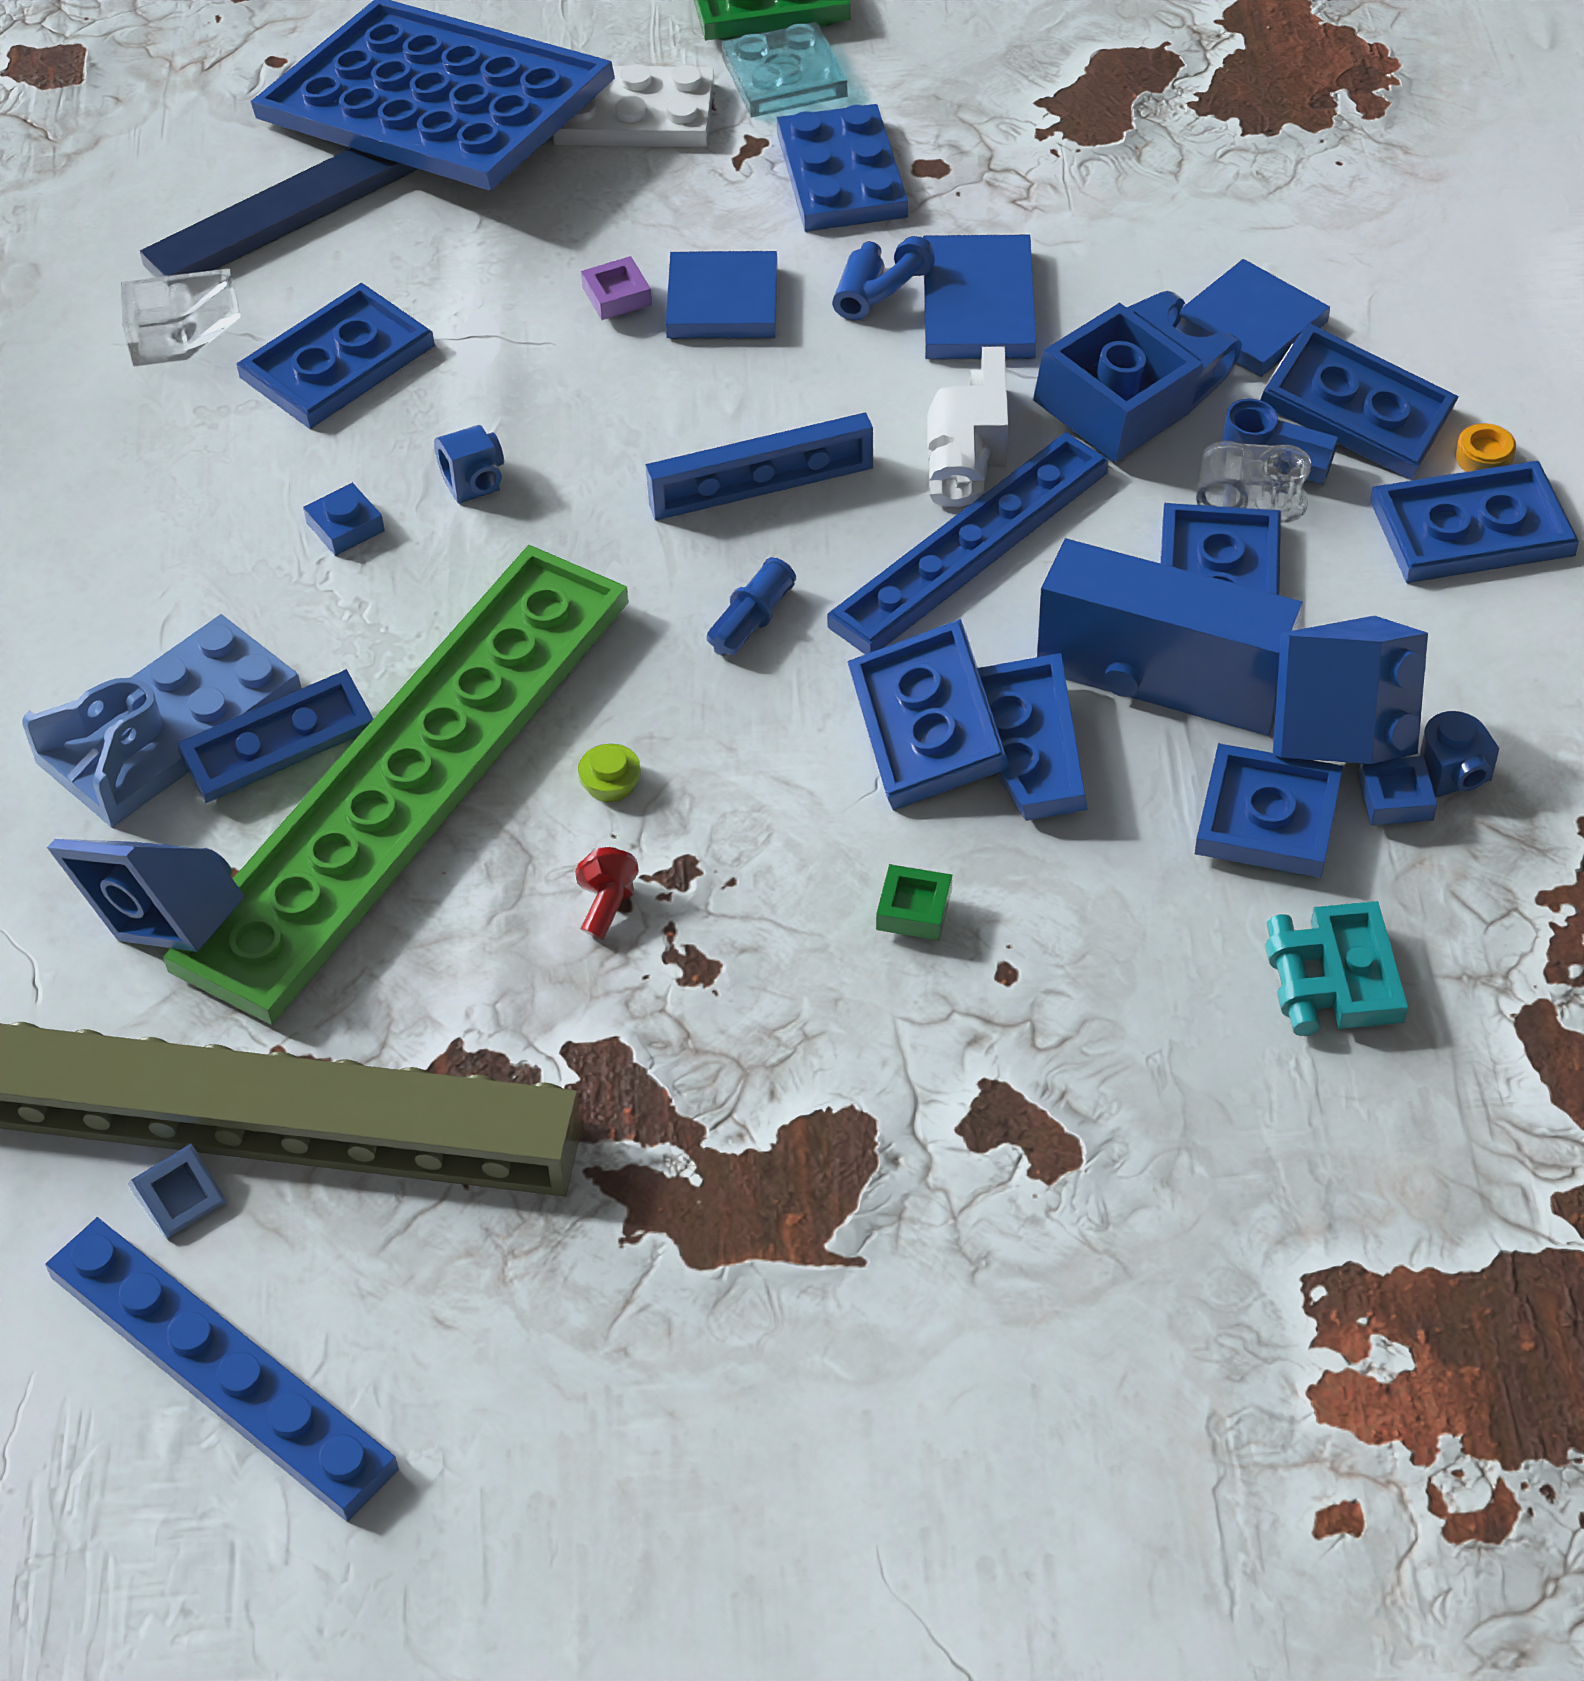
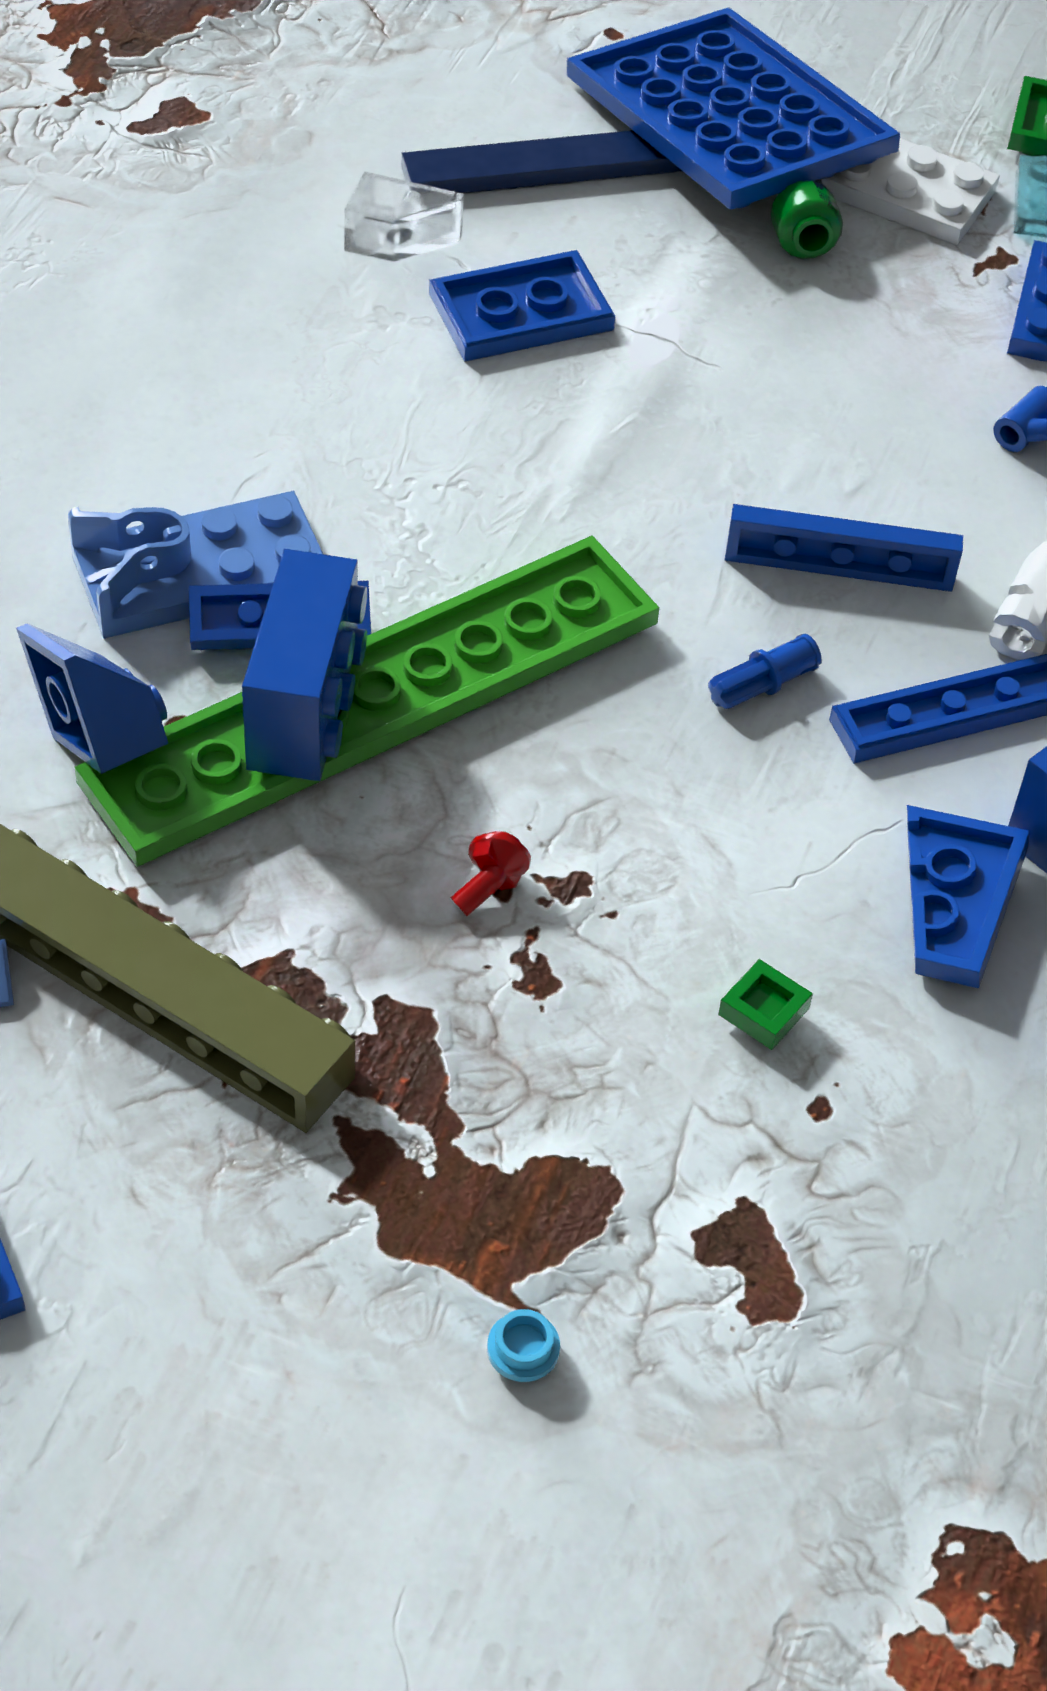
camera: 20 degrees right, 0 degrees up
blue plate [303,482,385,556] -> none
blue plate [434,424,504,504] -> none
lime plate [578,743,641,802] -> none
medium lavender plate [581,256,652,320] -> none
blue tile [666,251,778,339] -> none
blue tile [847,619,1011,811] -> none
none -> blue brick [242,549,367,781]
none -> medium azure plate [487,1309,560,1382]
none -> green head [771,181,843,259]

